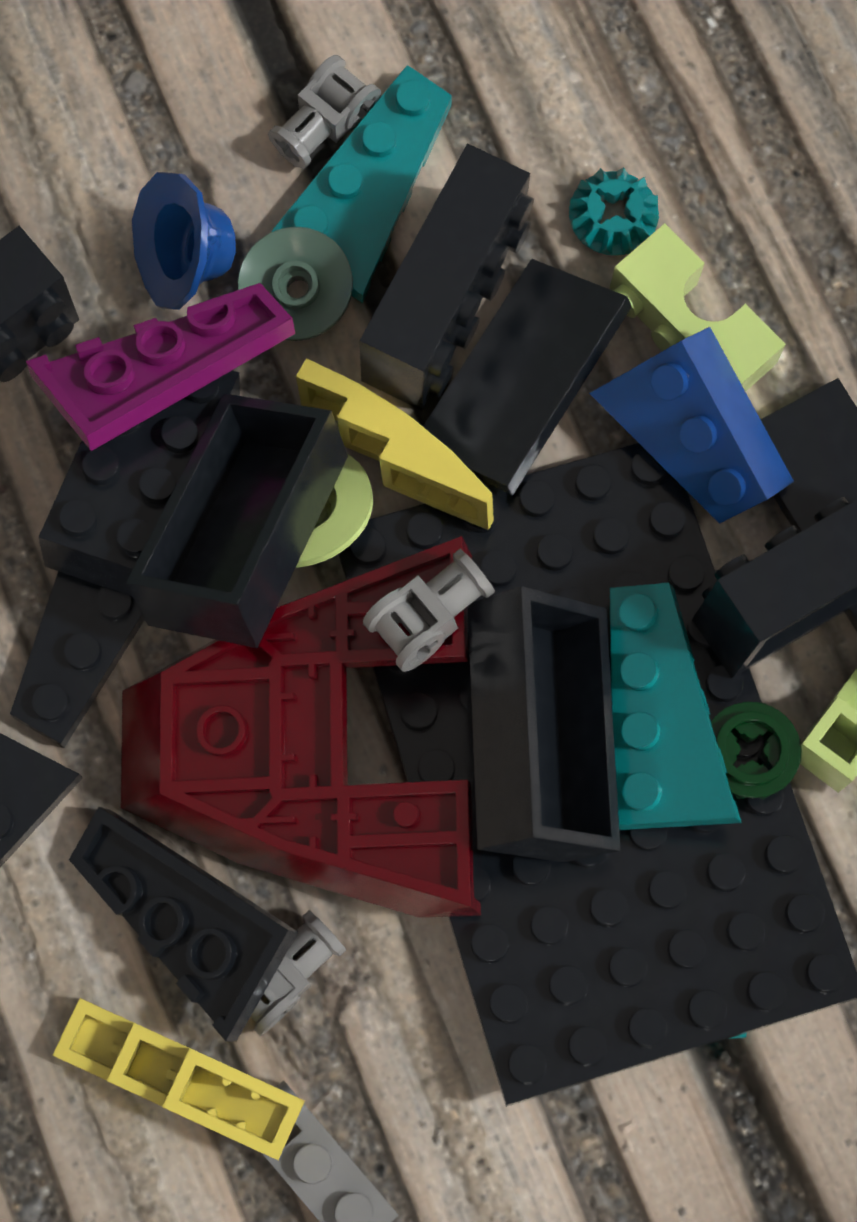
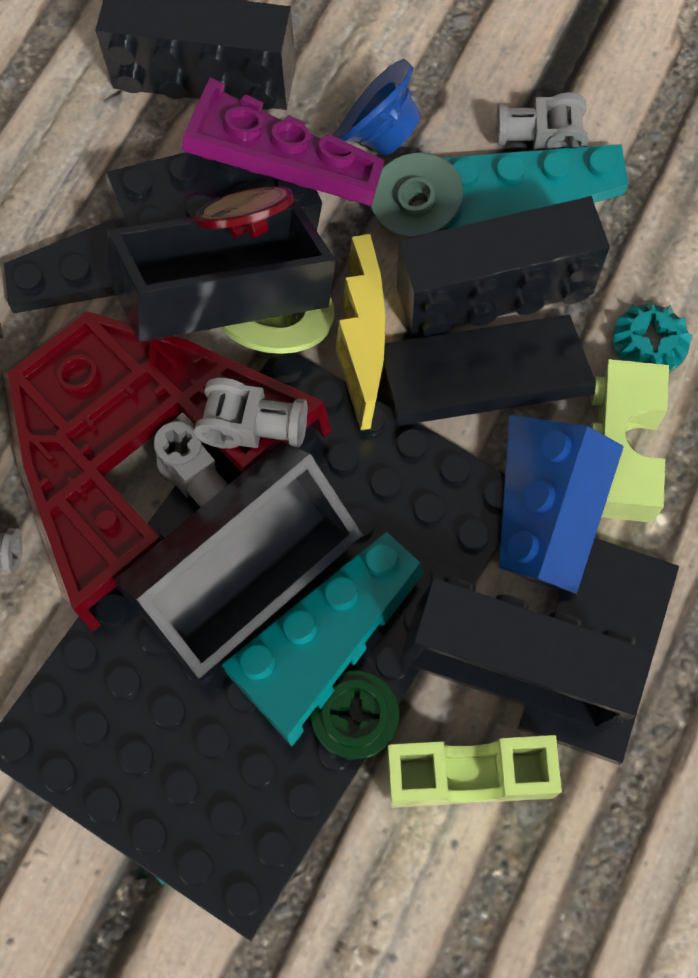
camera: 55 degrees right, 5 degrees down
none -> light grey connector [154,421,228,508]
none -> piece [193,186,294,239]

